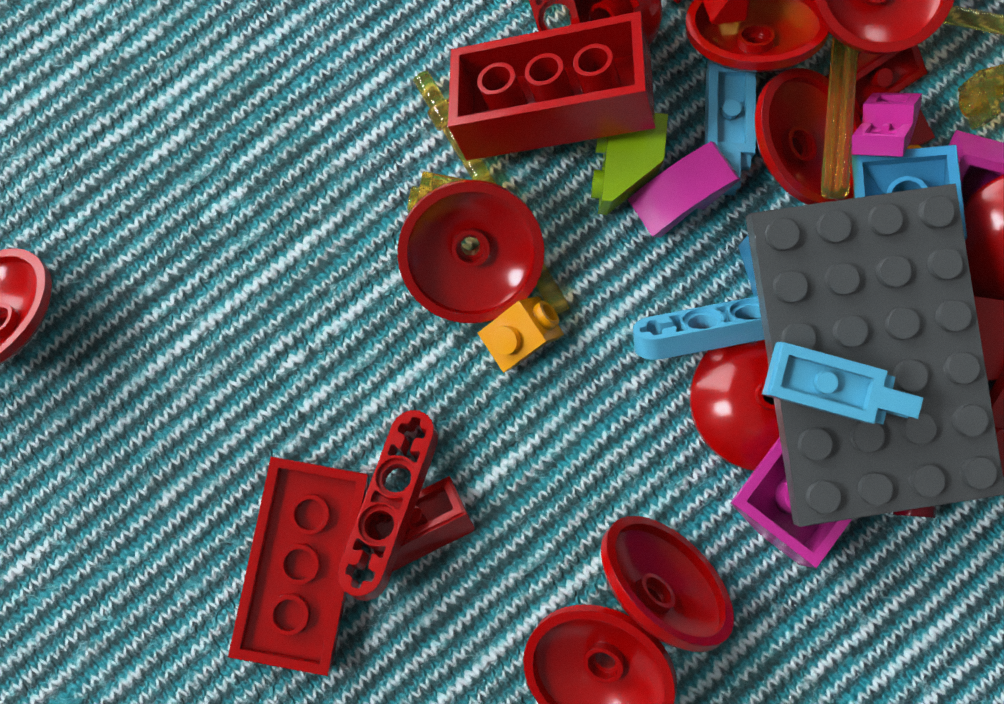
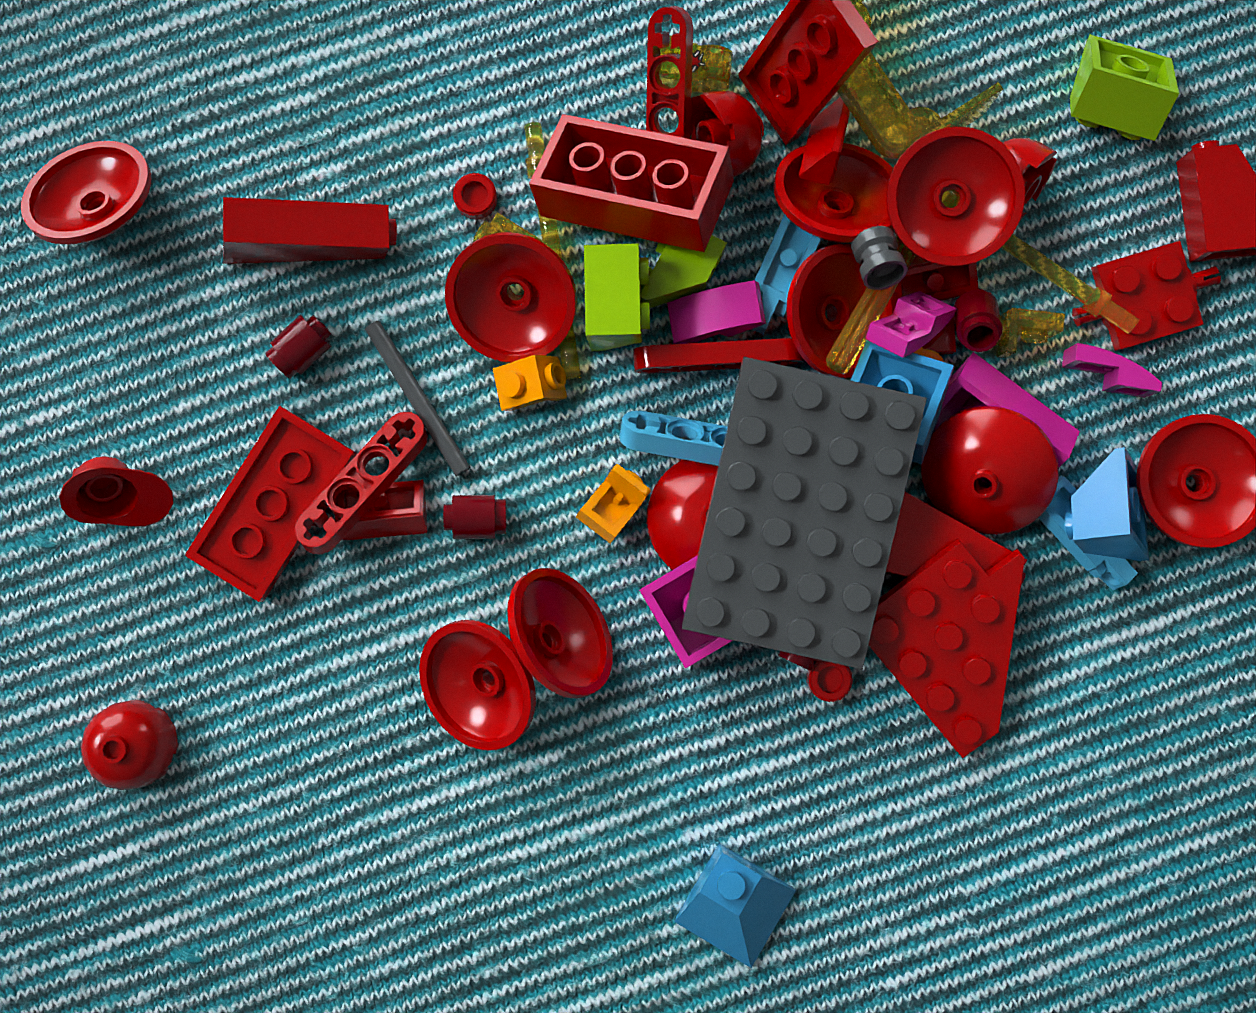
camera: 20 degrees right, 5 degrees up
medium azure hinge [762,342,923,424] -> none
none -> red piece [59,456,173,526]
none -> red slope [223,197,397,264]
none -> dark red brick [265,314,332,379]
none -> dark grey bar [365,321,471,476]
none -> dark red brick [443,495,506,539]
none -> red tile [453,173,498,220]
none -> light orange bracket [576,464,651,544]
none -> lime slope [584,243,650,352]
none -> red beam [633,338,805,374]
none -> red tile [806,660,853,702]
none -> dark grey wheel [851,226,908,290]
none -> dark red brick [954,289,1003,352]

